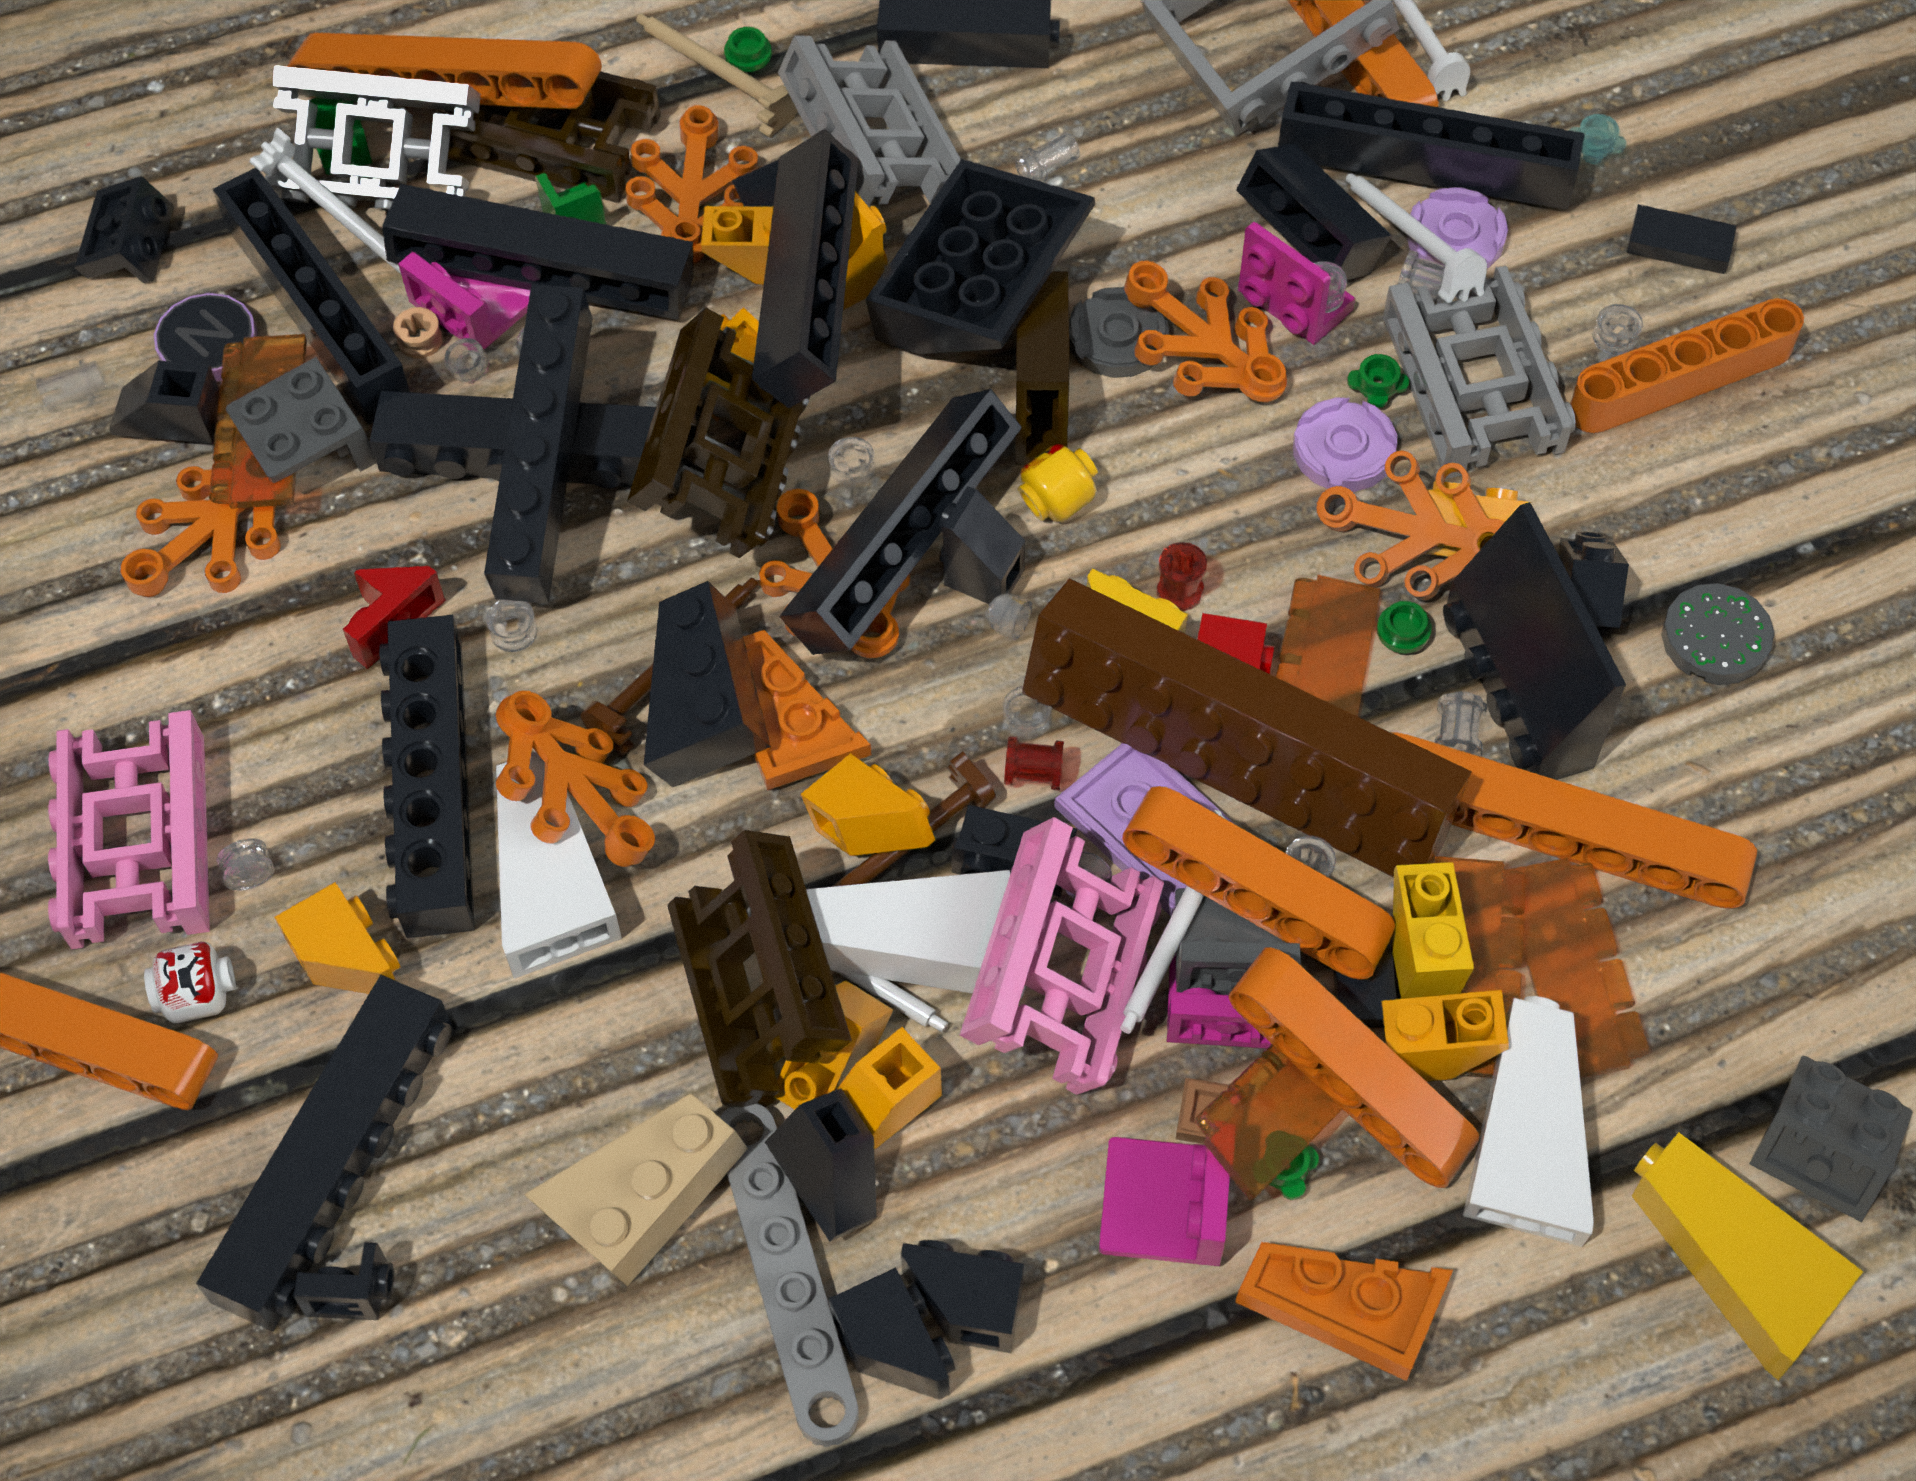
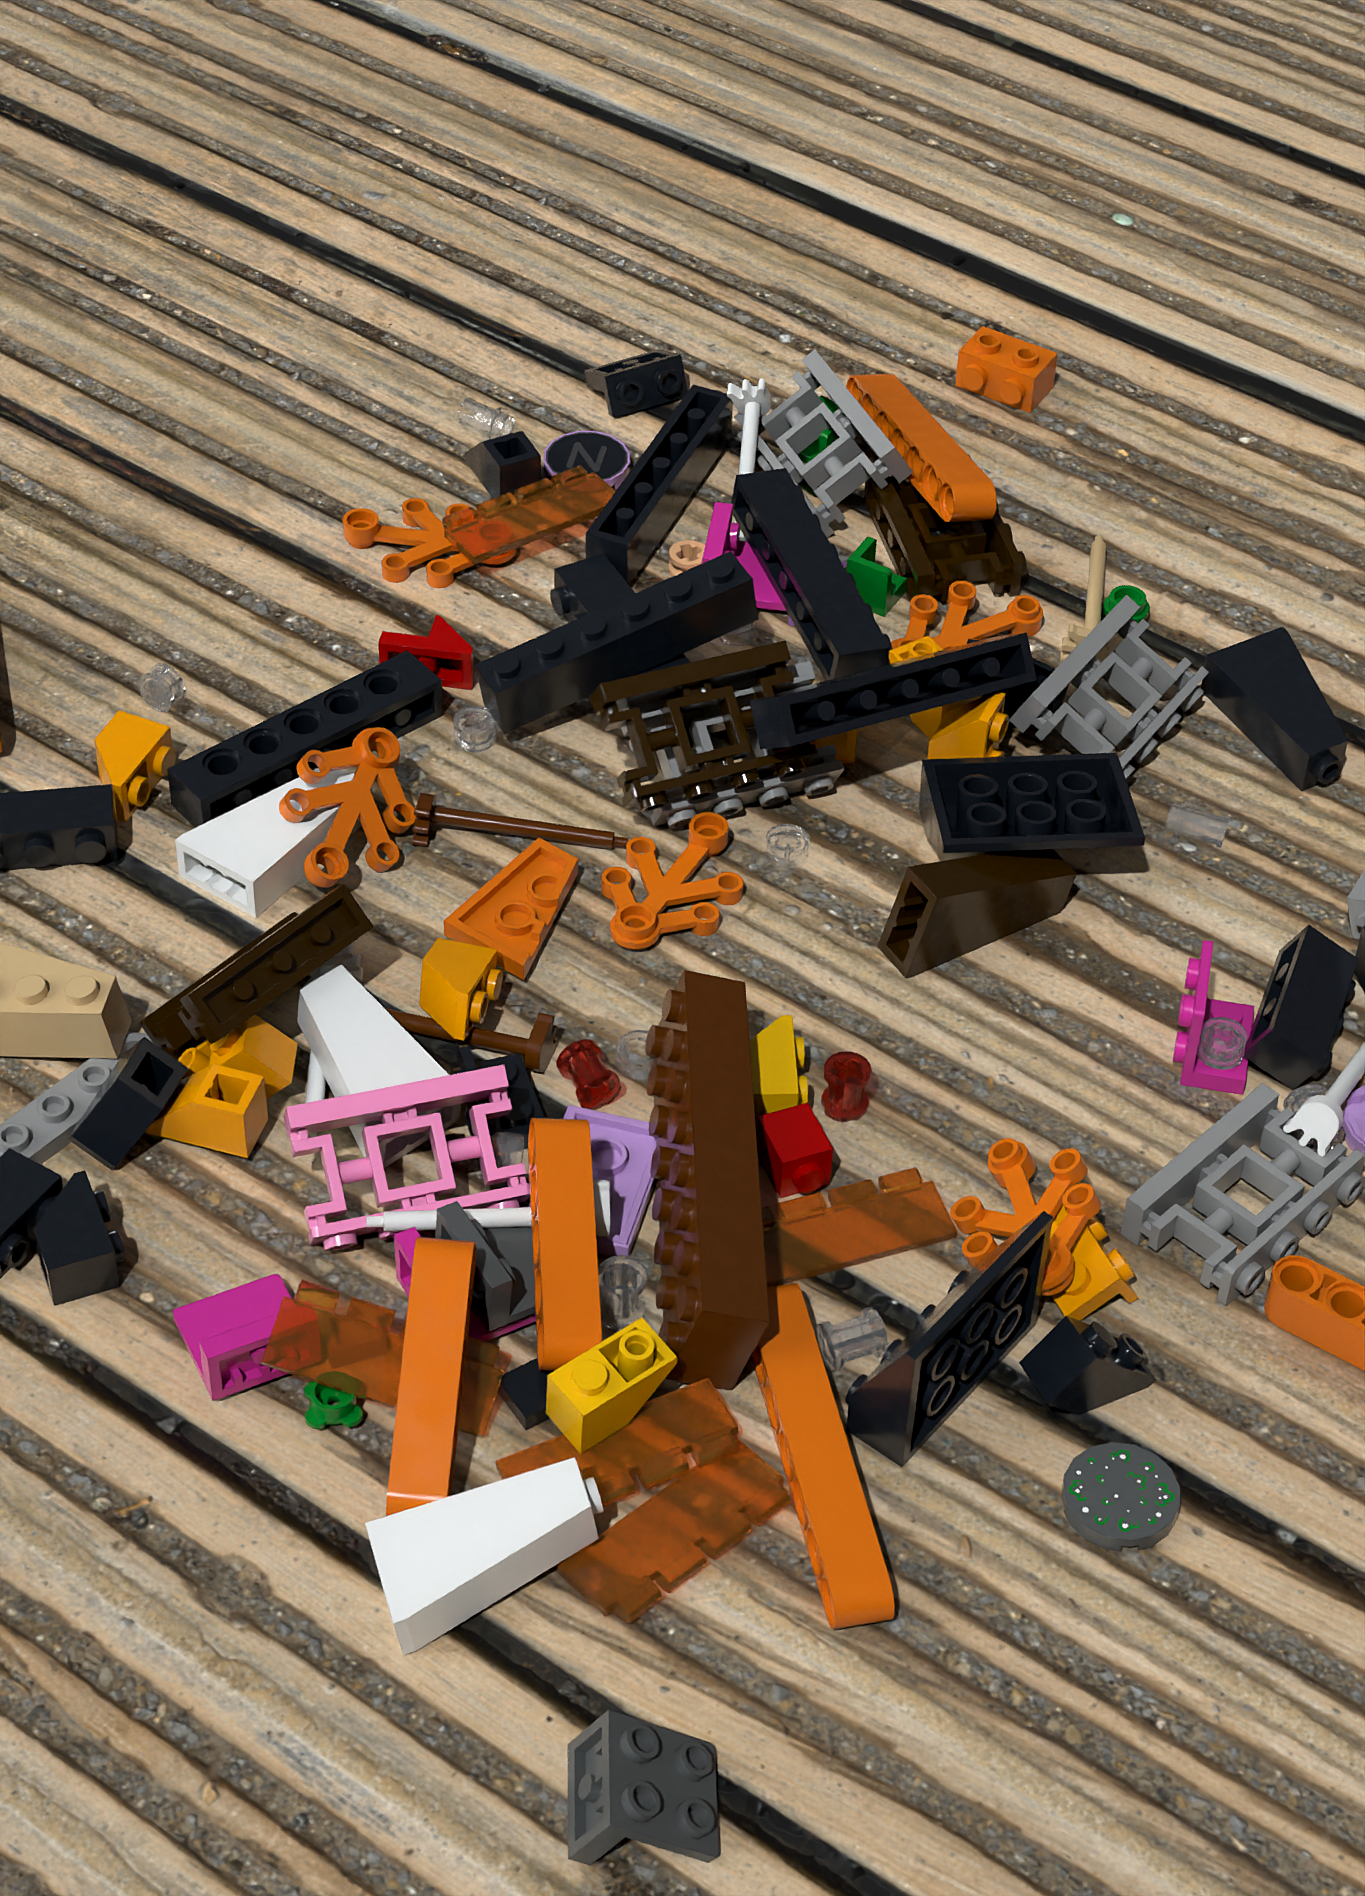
camera: 55 degrees right, 15 degrees down
bright pink fence [48,710,210,949] -> none
white head [144,942,236,1023] -> none
dark grey bracket [226,357,376,483] -> none
black wedge [644,581,771,787] -> none
black brick [779,389,1022,655] -> none
black slope [938,486,1025,609] -> none
yellow head [1018,444,1098,522] -> none
dark grey tile [1069,287,1169,378] -> none
orange plant [1124,261,1287,402] -> none
orange wing [1235,1242,1453,1381] -> none
lavender tile [1293,397,1397,492] -> none
green plate [1347,354,1409,408] -> none
green plate [1376,601,1432,654] -> none
light orange slope [1382,990,1509,1082] -> none
yellow slope [1632,1132,1864,1381] -> none

